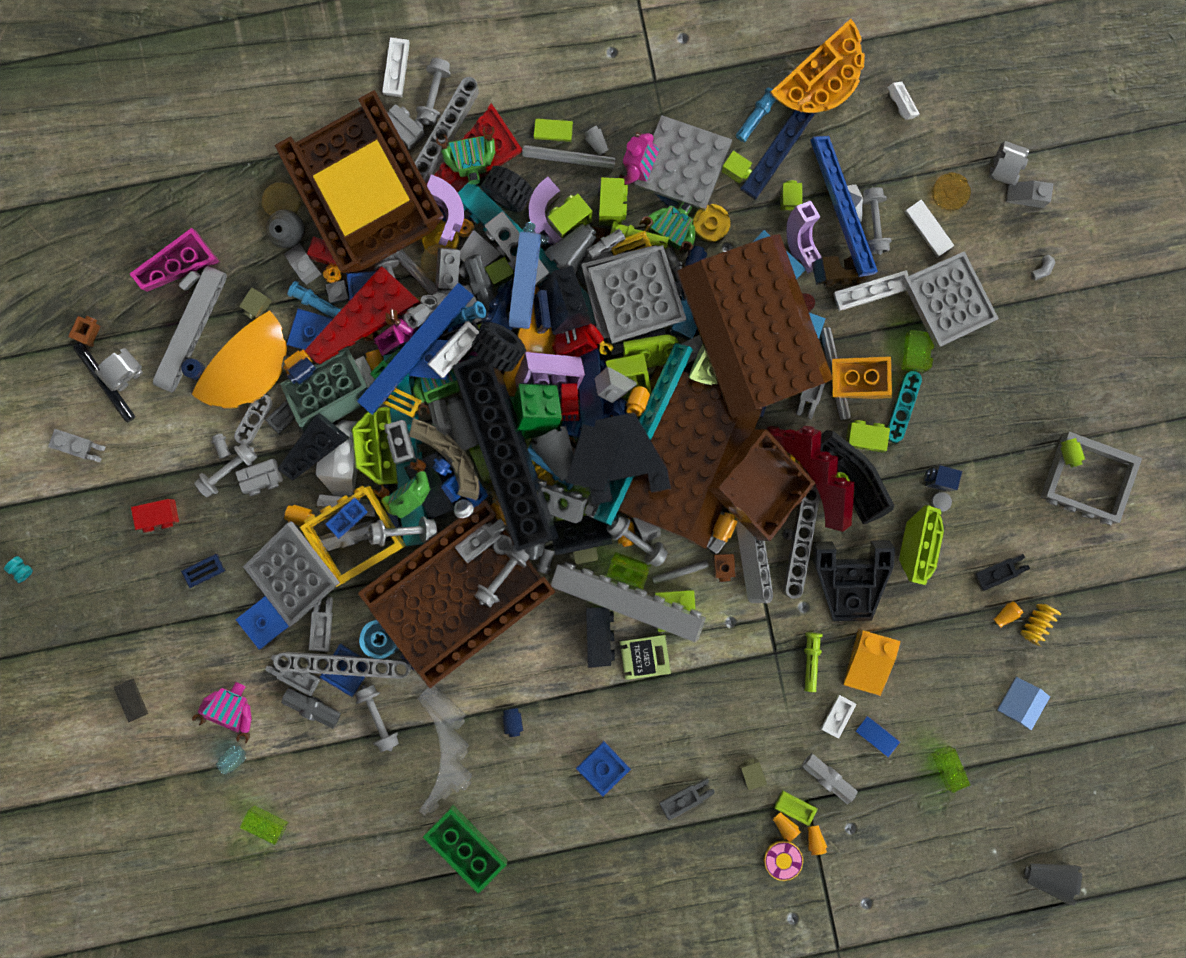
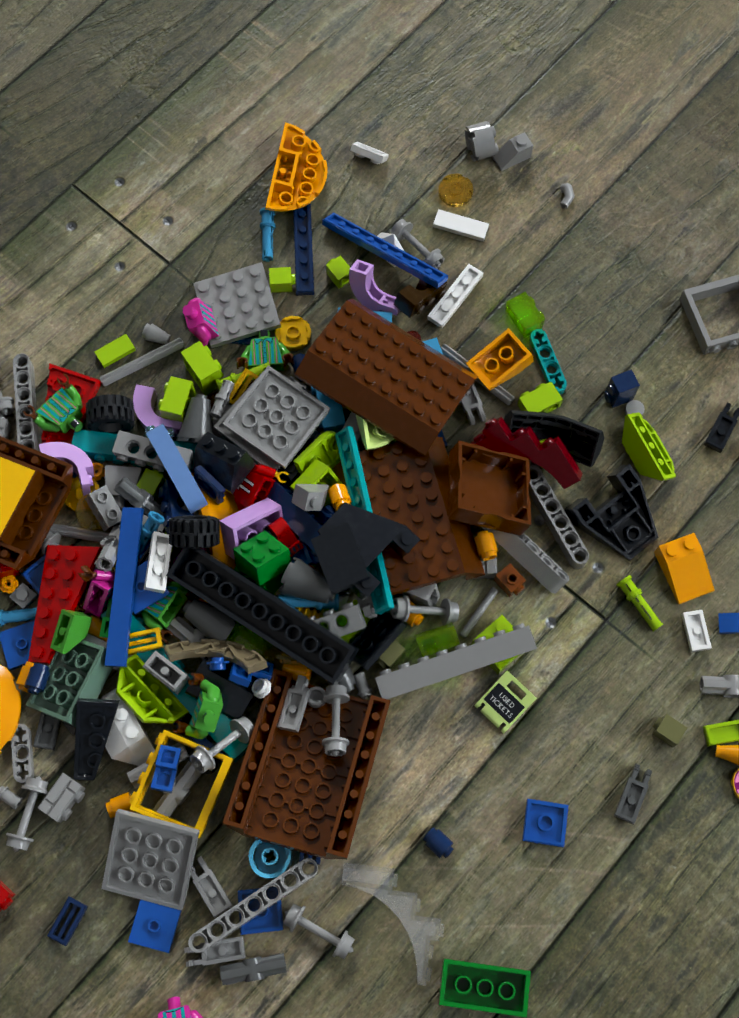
camera: 35 degrees left, 15 degrees down
black slope [586,607,615,668] -> none
light grey plate [902,251,999,349] -> none
lime brick [1060,438,1085,468] -> none
none -> bright green slope [50,609,93,654]

